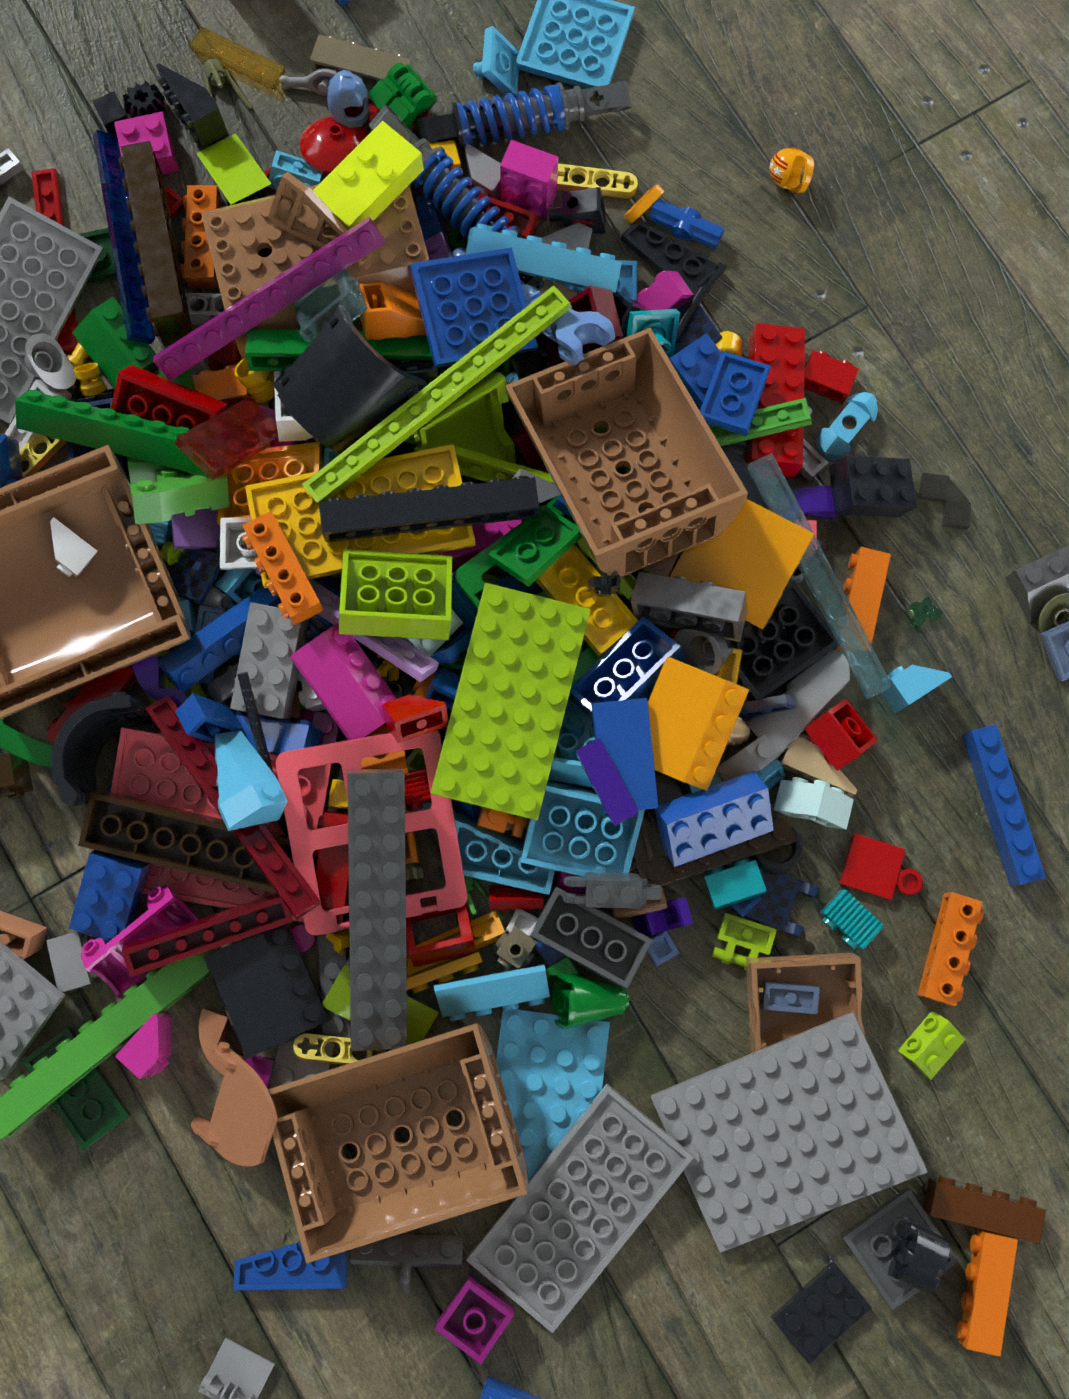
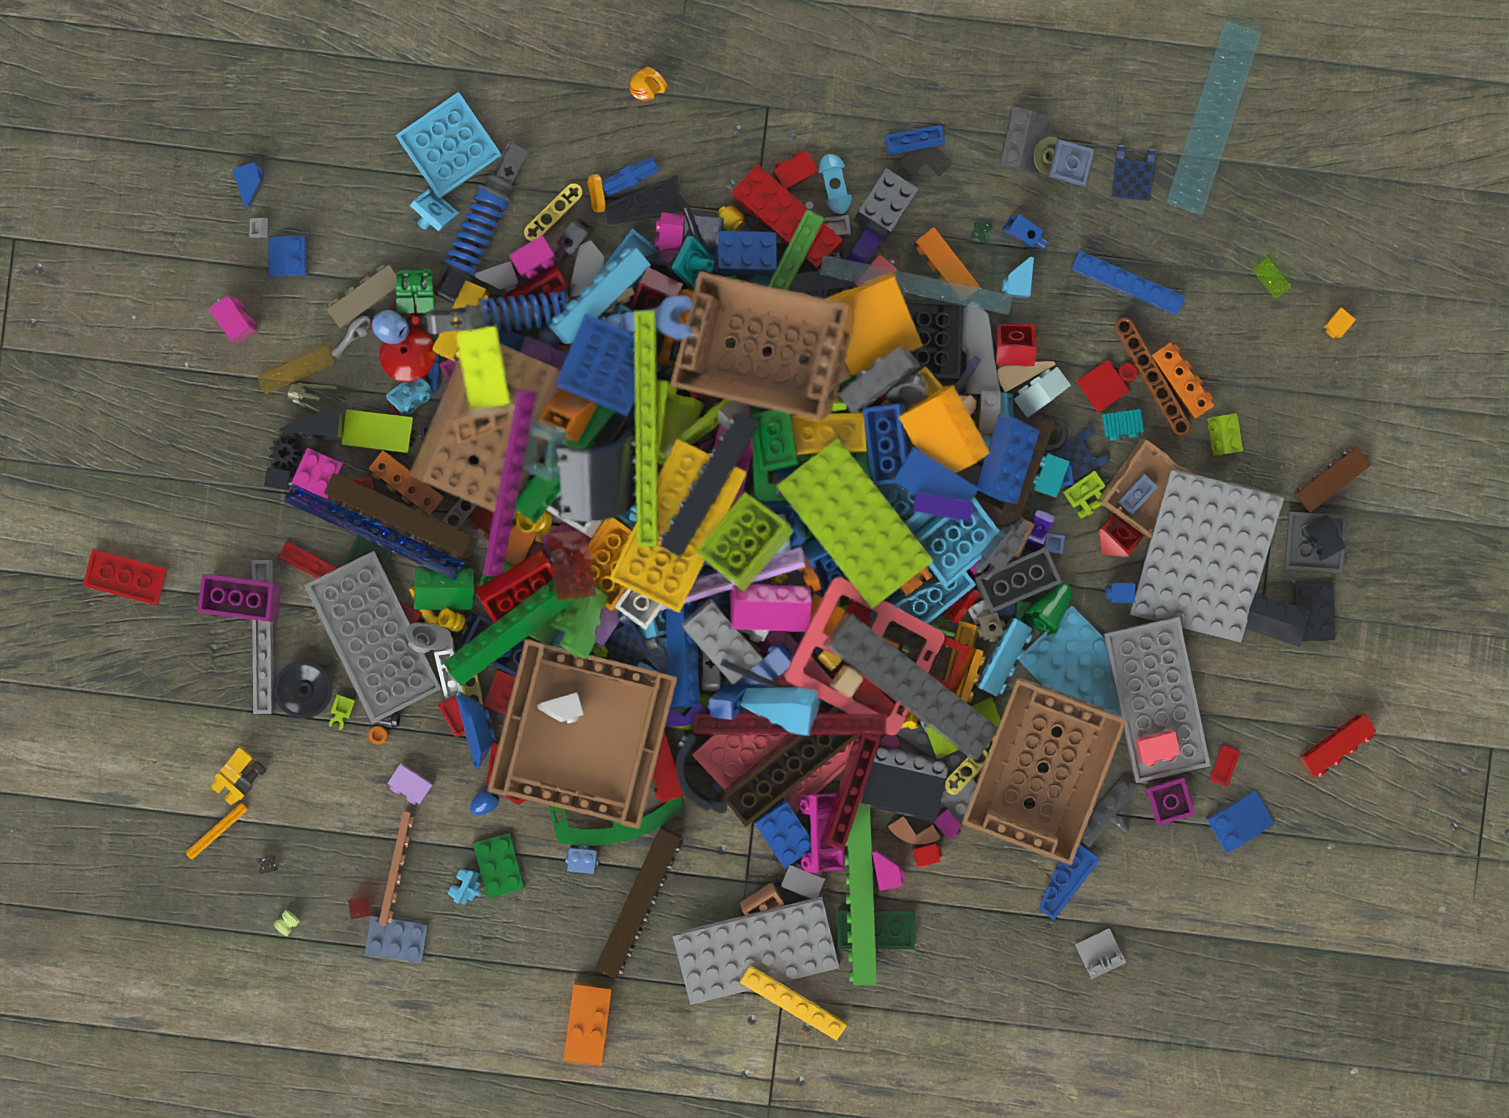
camera: 55 degrees left, 10 degrees up
nougat piece [191,1042,278,1167] -> none
orange brick [242,511,324,625] -> none
red slope [383,695,449,743] -> none
black plate [587,573,621,597] -> none
blue tile [700,351,771,436] -> none
orange brick [957,1228,1018,1357] -> none
none -> tan brick [830,666,864,697]
none -> blue tile [885,125,945,155]
none -> red brick [912,842,943,867]
none -> blue torso [1001,214,1048,250]
none -> red slope [1096,513,1144,557]
none -> blue brick [1105,583,1135,603]
none -> dark orange beam [1114,318,1190,436]
none -> coral brick [1135,729,1180,766]
none -> red tile [1209,745,1240,787]
none -> black slope [1245,592,1312,647]

